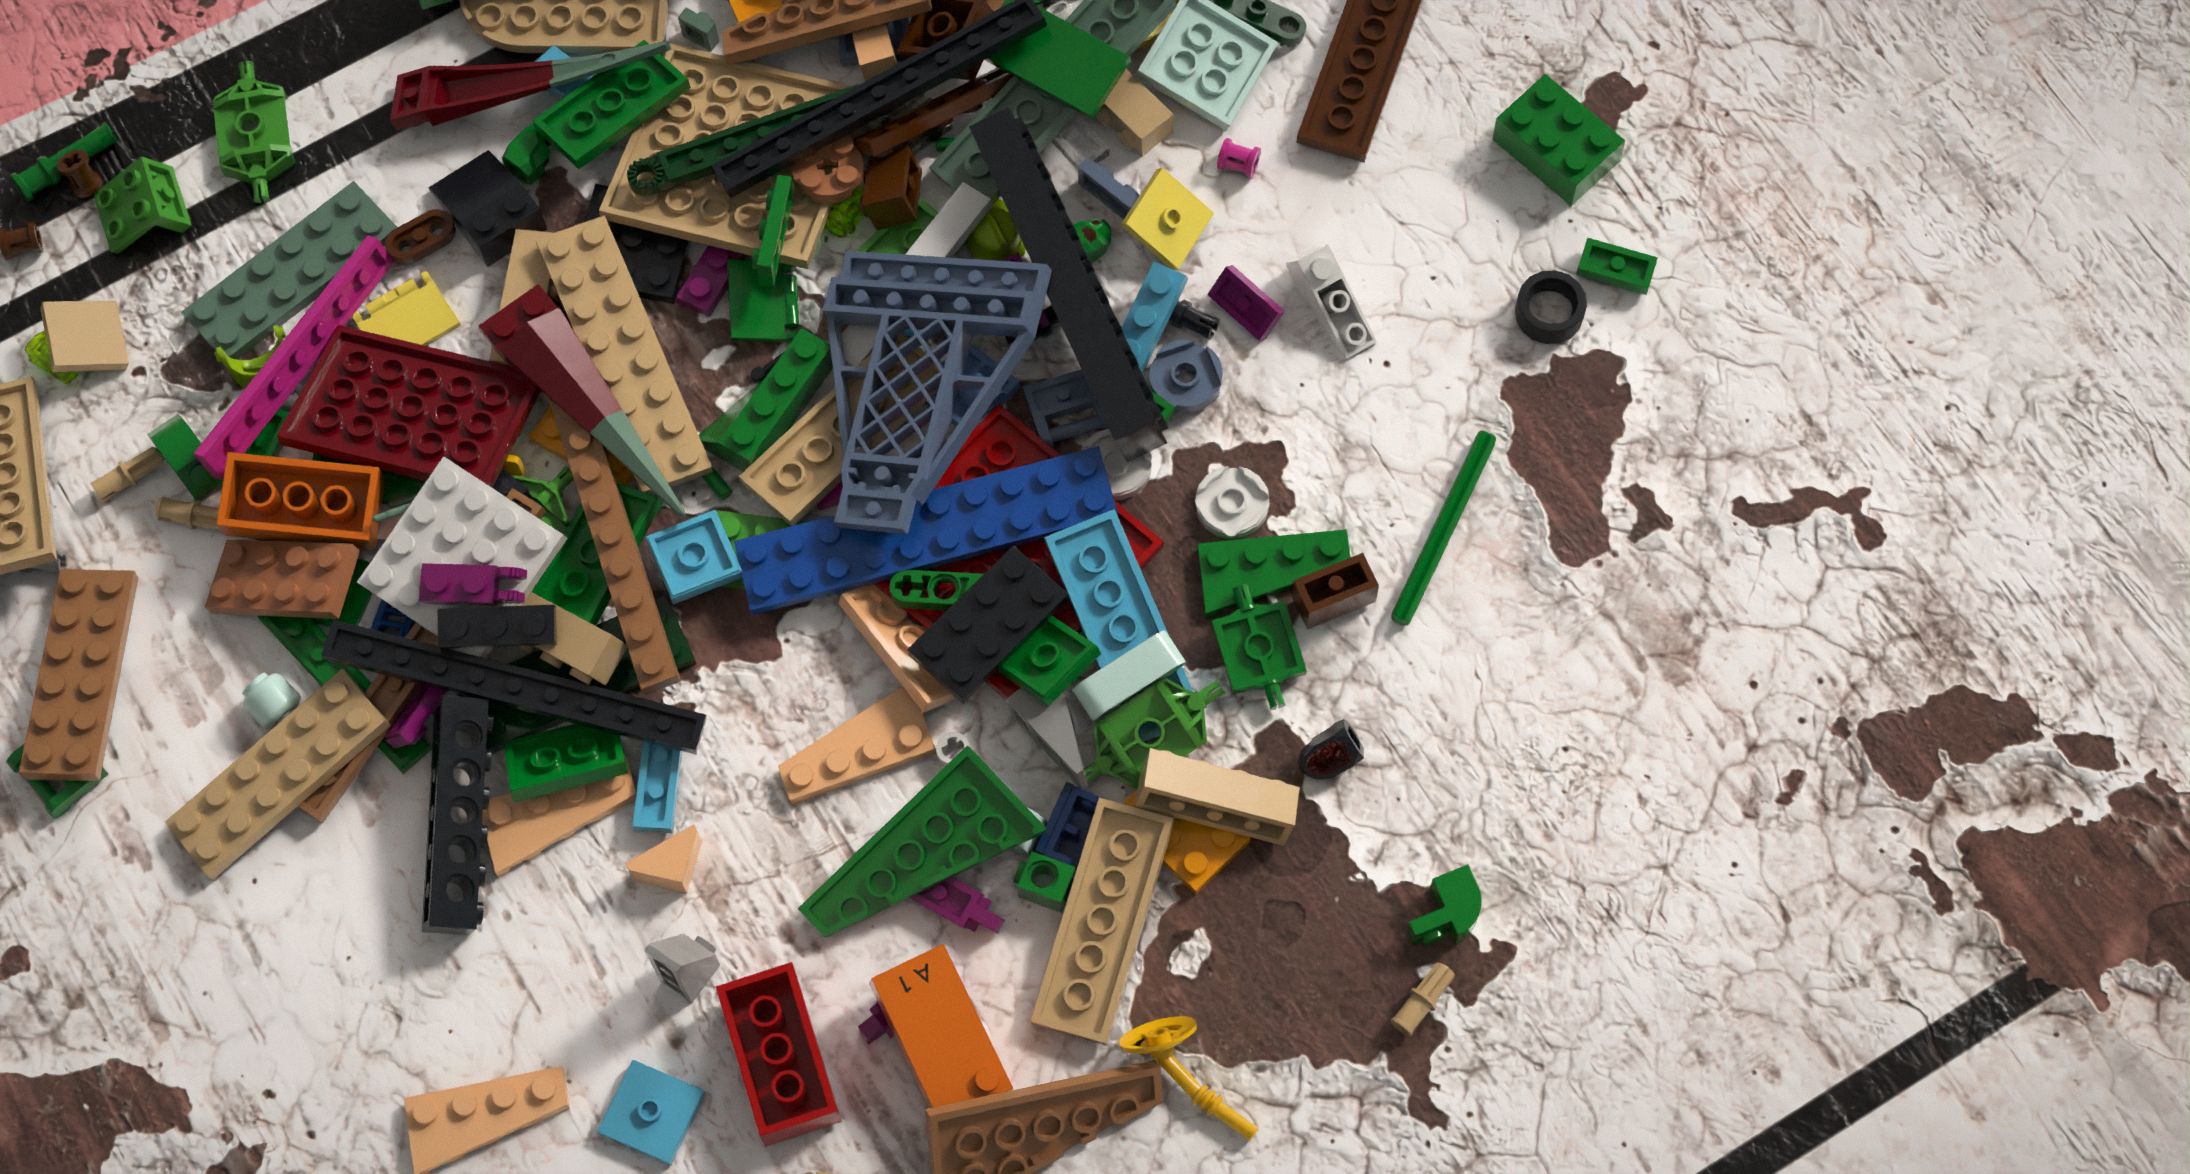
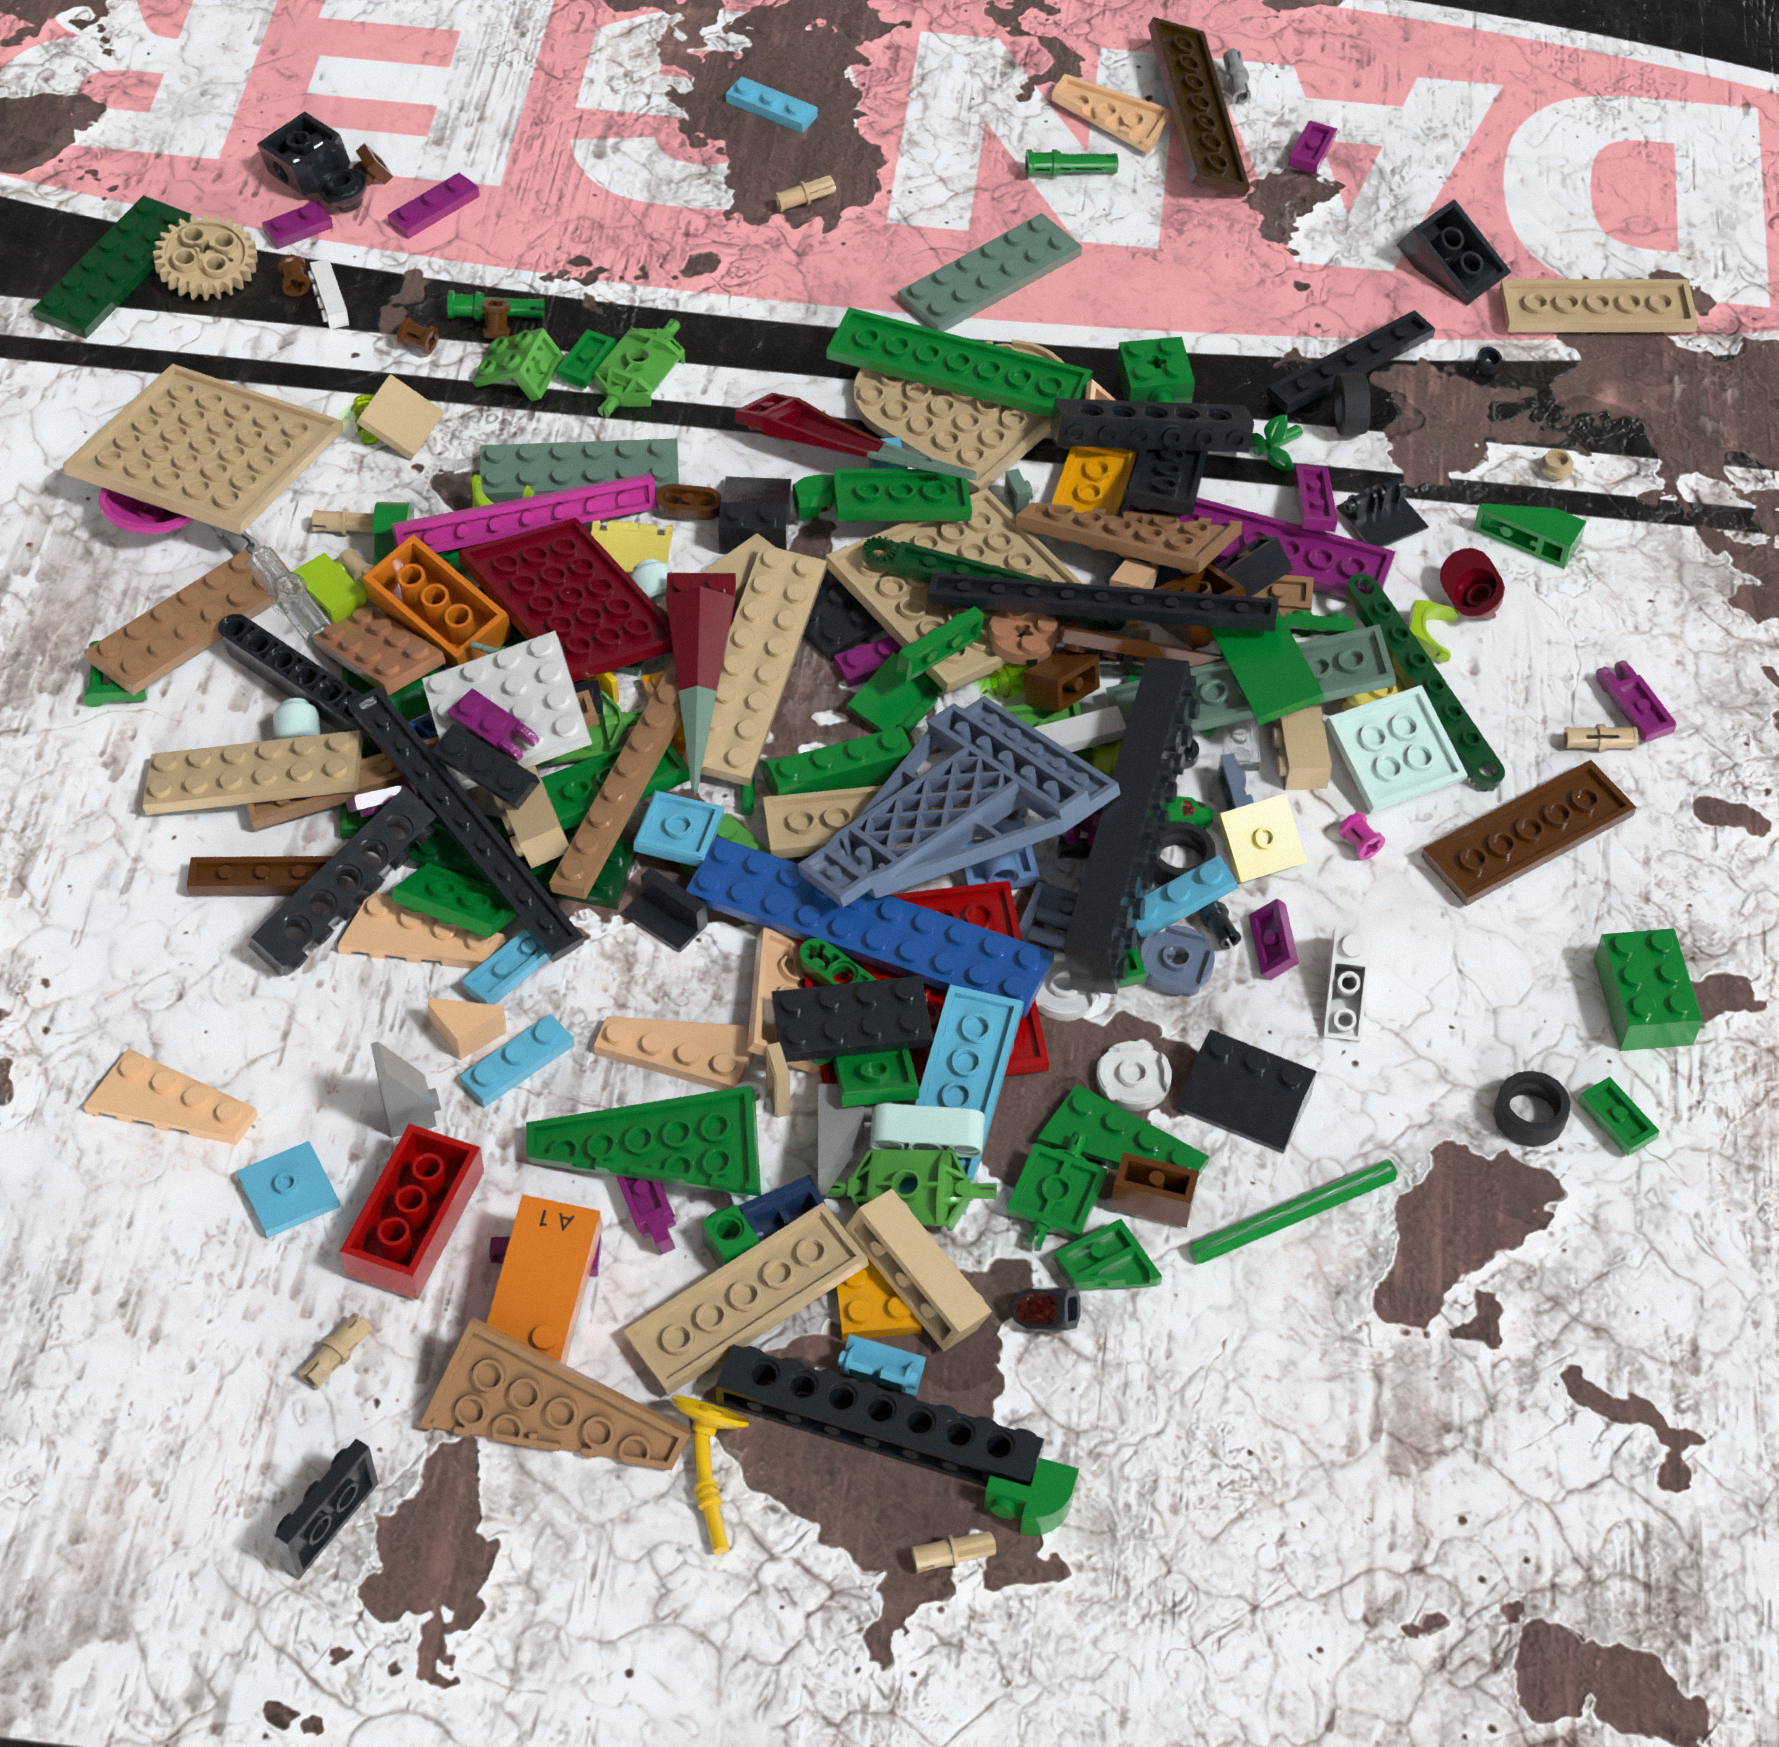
camera: 35 degrees right, 15 degrees down
none -> reddish brown plate [187,856,333,895]
none -> black beam [218,614,383,755]
none -> clear piece [245,546,332,643]
none -> lime brick [291,552,368,626]
none -> medium azure plate [460,1014,575,1108]
none -> green plate [556,329,616,389]
none -> black panel [624,867,708,952]
none -> light aqua head [630,559,672,605]
none -> black brick [716,1344,1044,1487]
none -> tan tile [765,1042,790,1118]
none -> medium azure hinge [838,1334,926,1396]
none -> green wing [1053,1218,1162,1290]
none -> black tyre [1152,822,1216,886]
none -> black slope [1177,1029,1317,1154]

